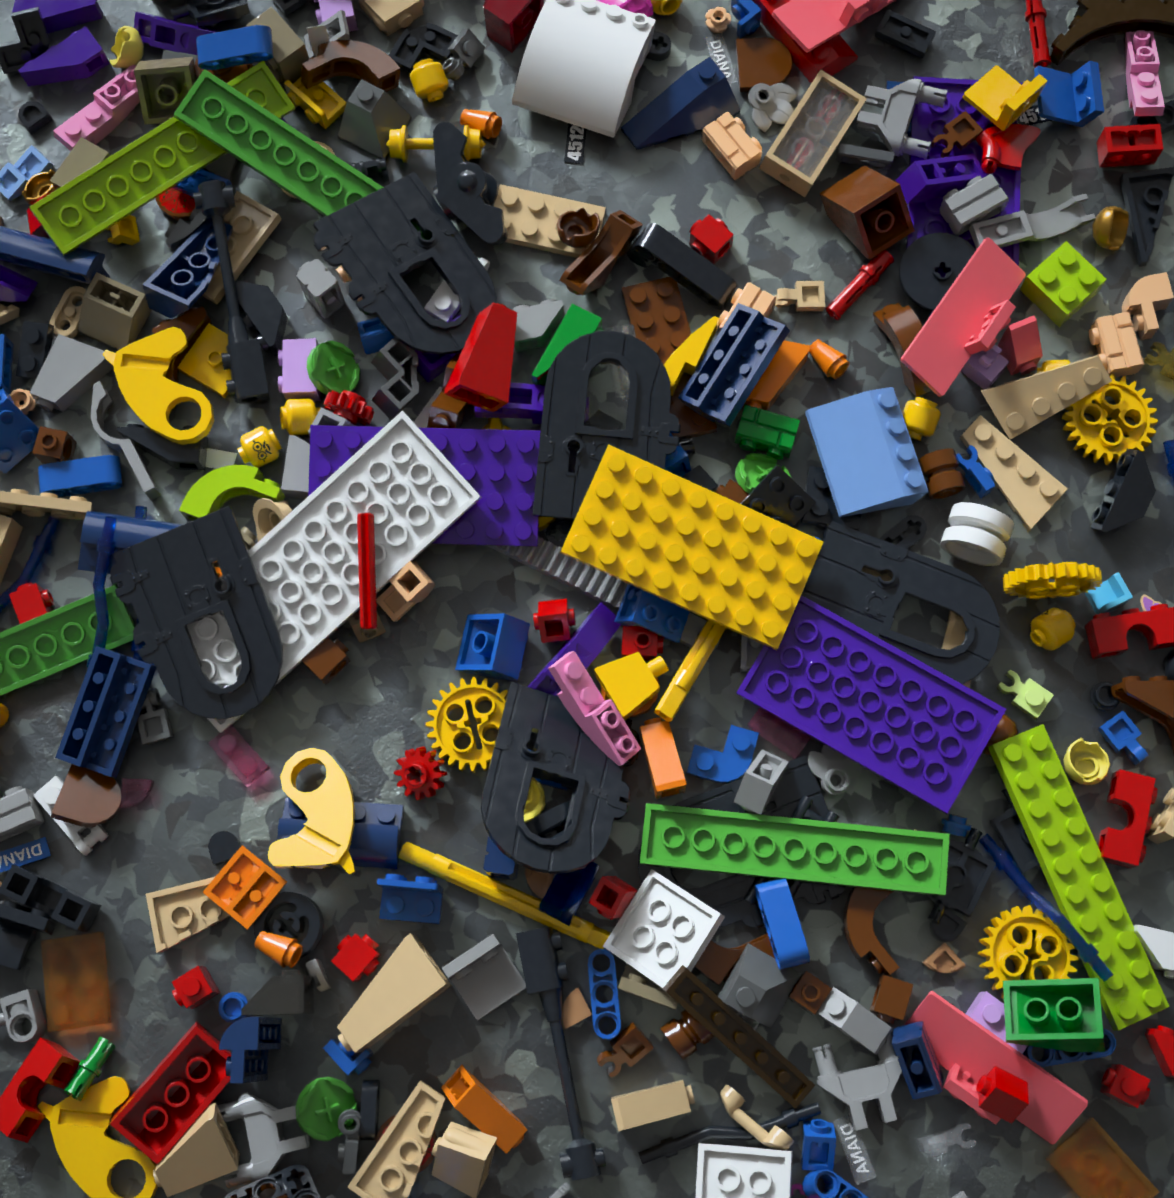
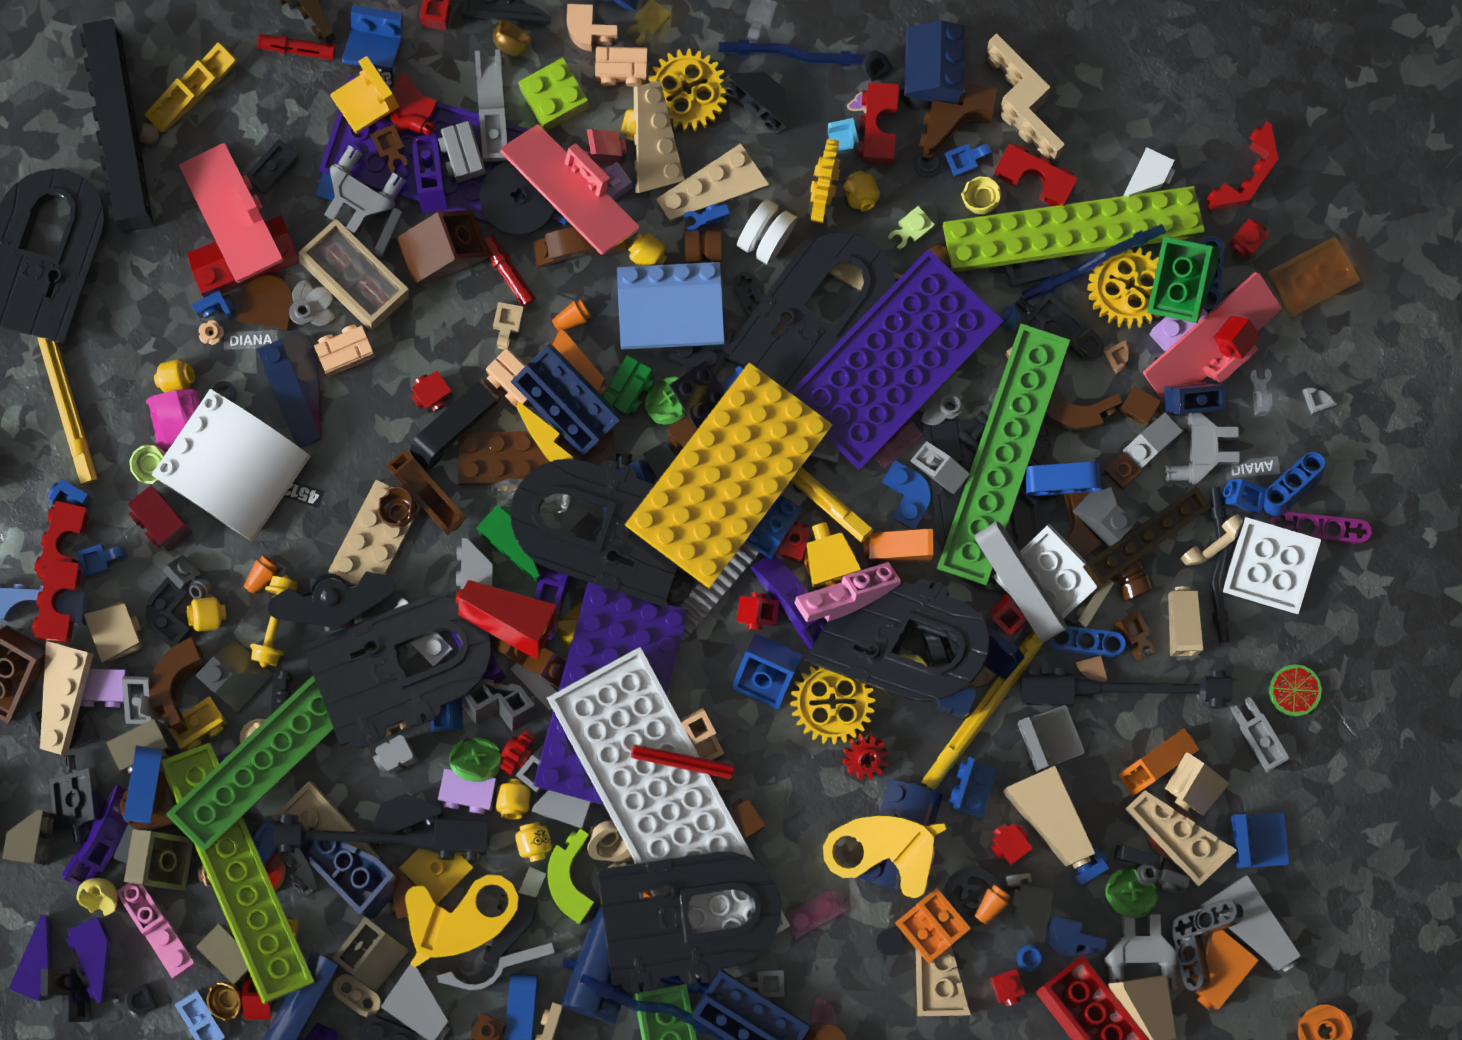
camera: 80 degrees left, 5 degrees up
none -> light grey beam [975,521,1067,642]

